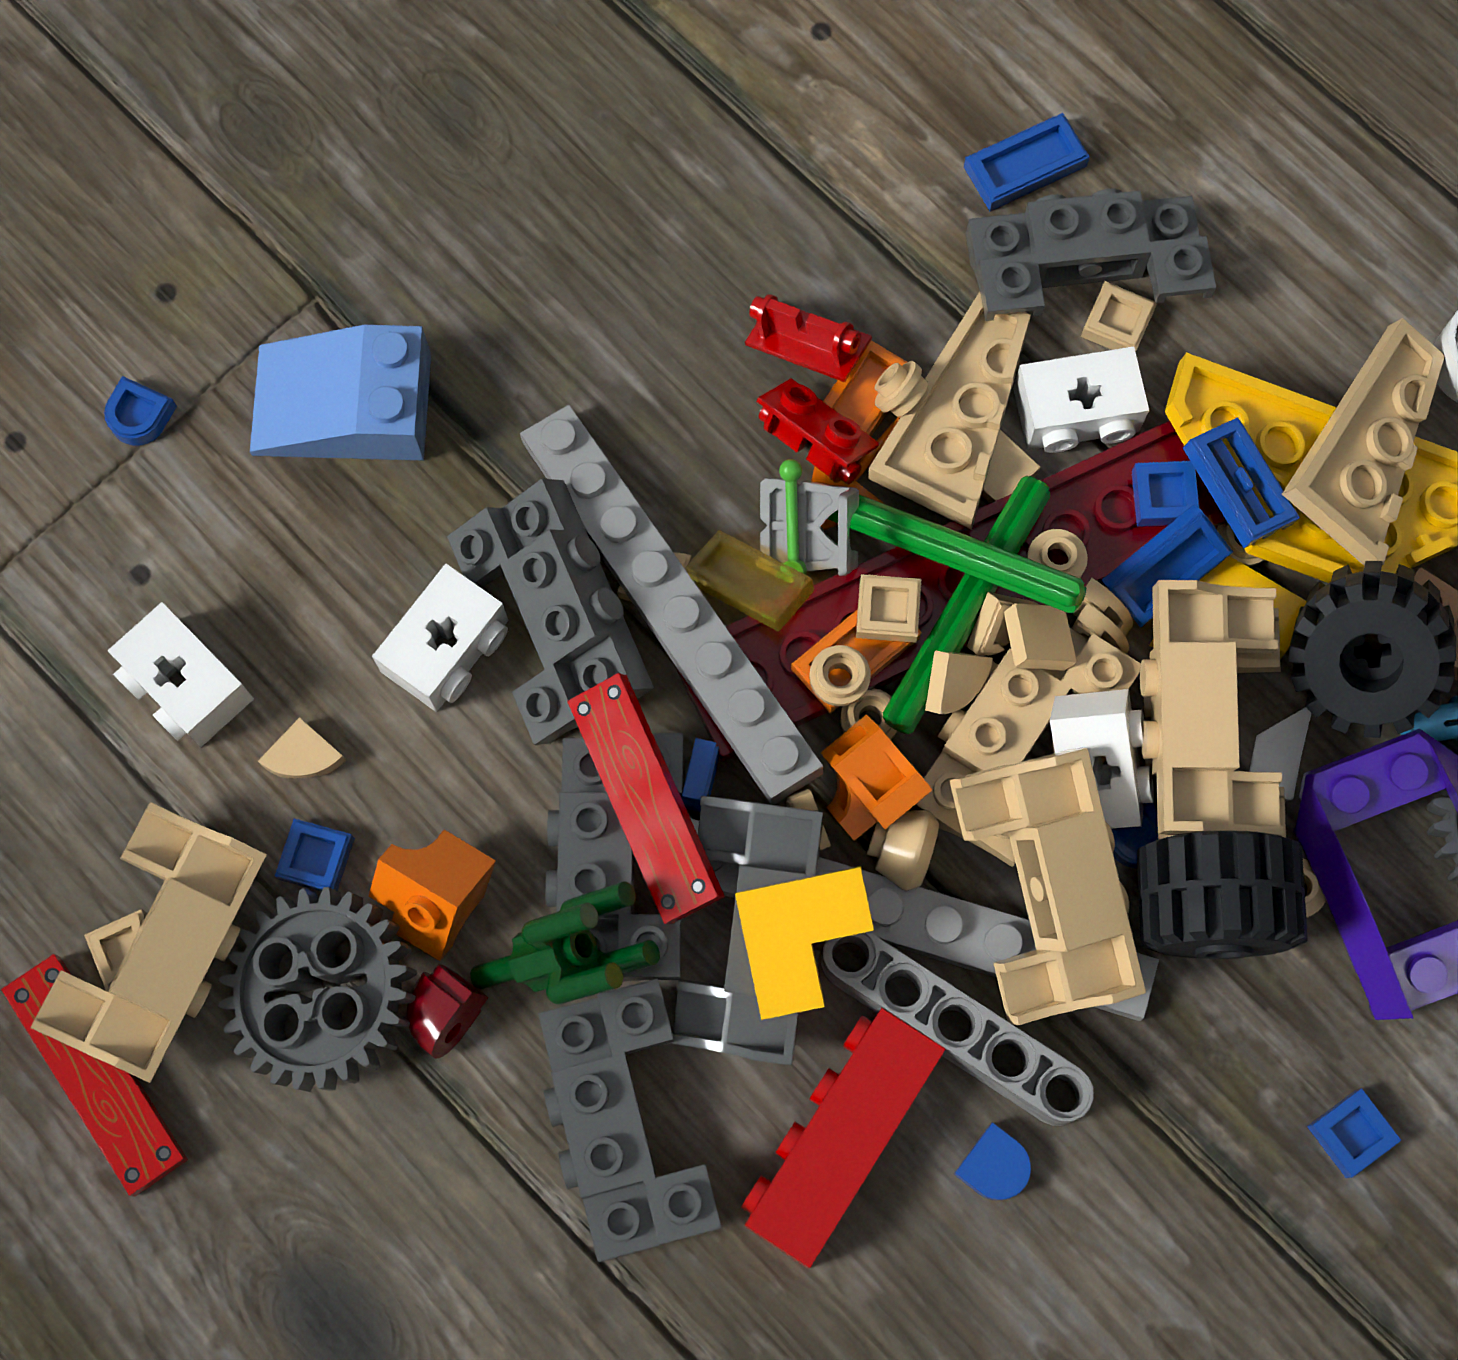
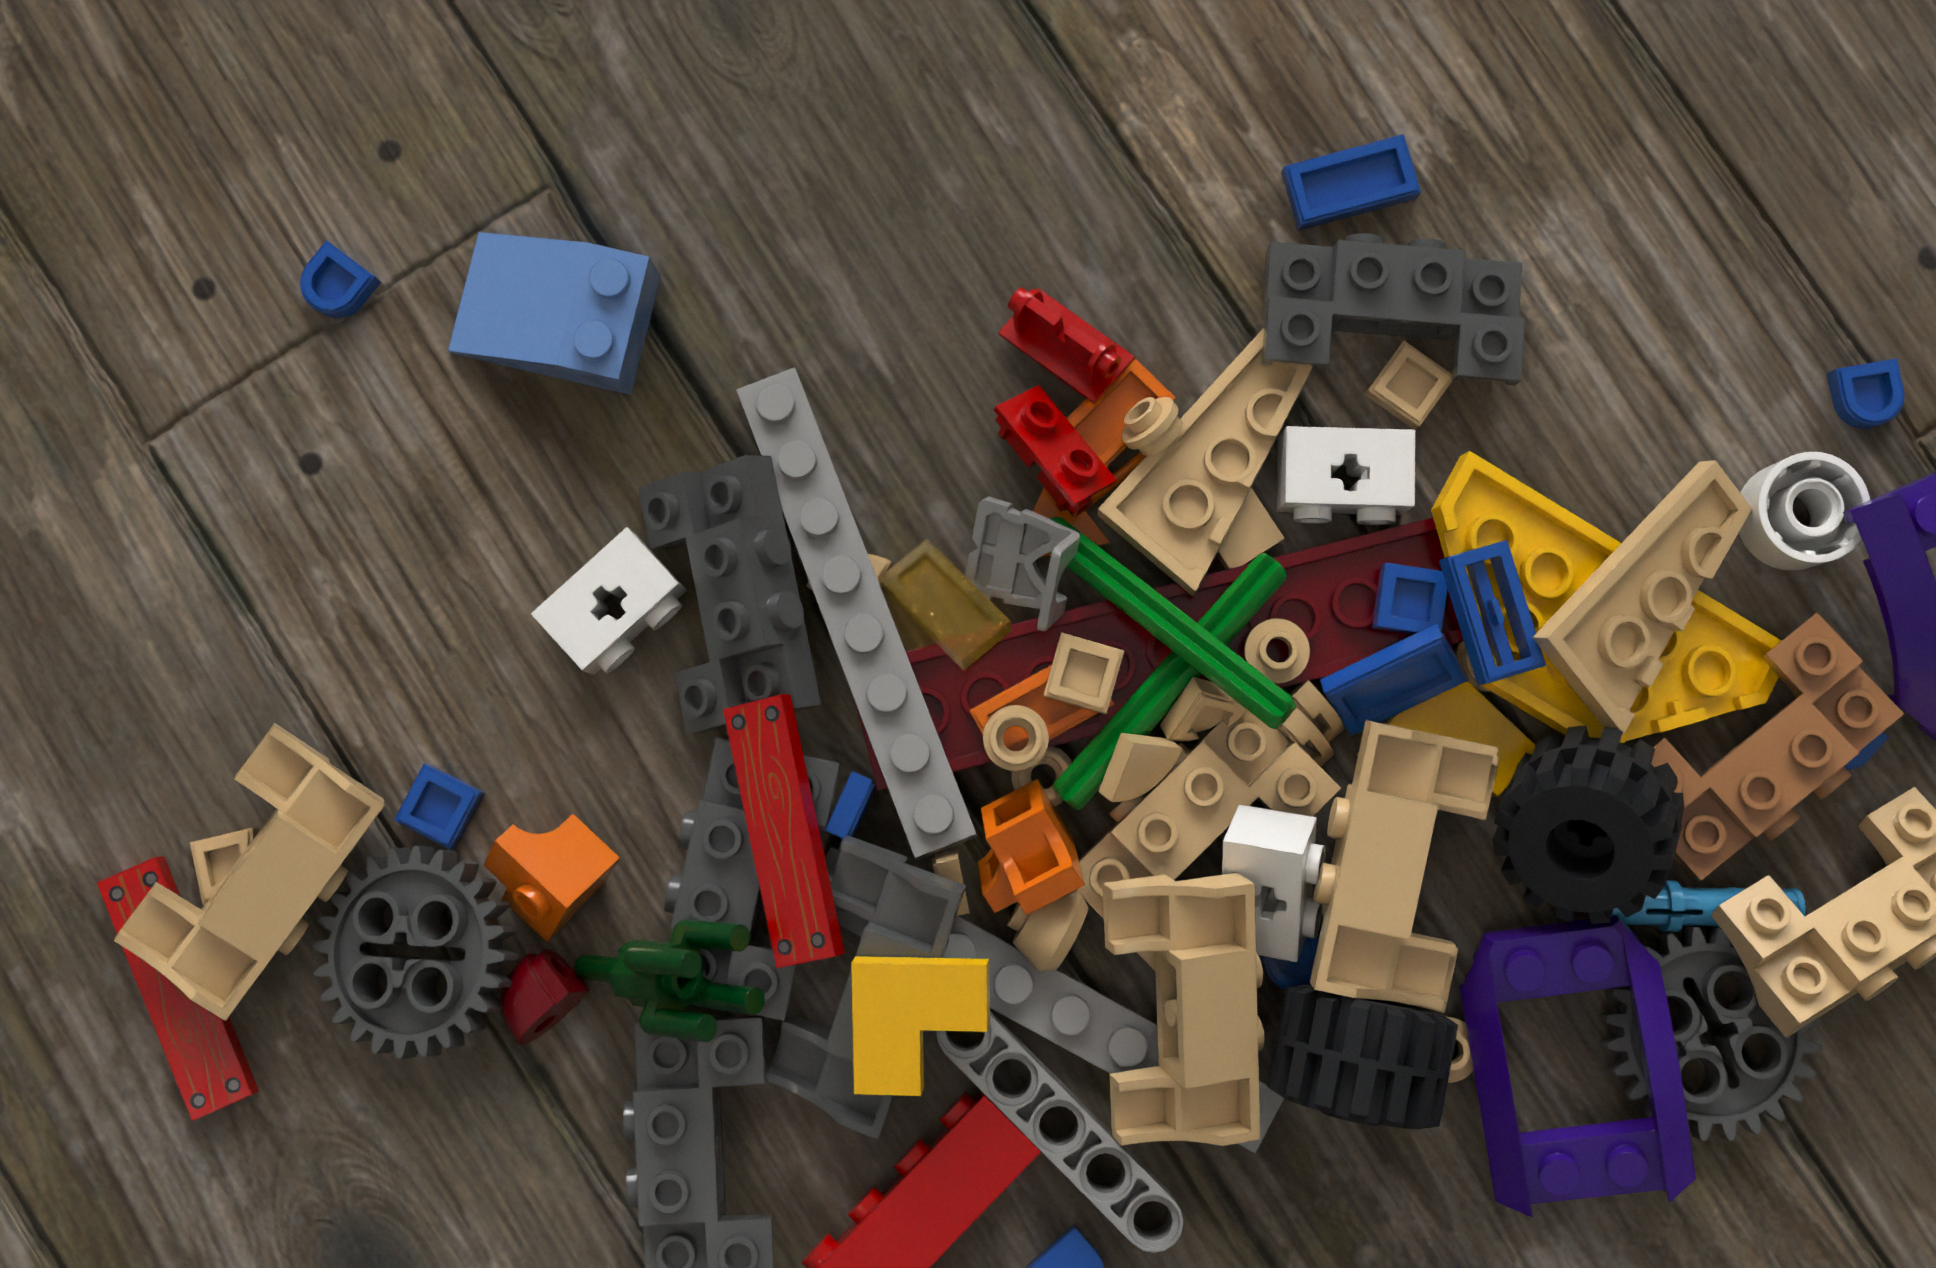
camera: 15 degrees right, 10 degrees up
white brick [107,602,254,747] -> none
tan tile [258,717,346,778] -> none
bright green hinge [779,459,807,583] -> none
tan tile [1004,603,1077,671] -> none
white sticker [1249,707,1311,800] -> none

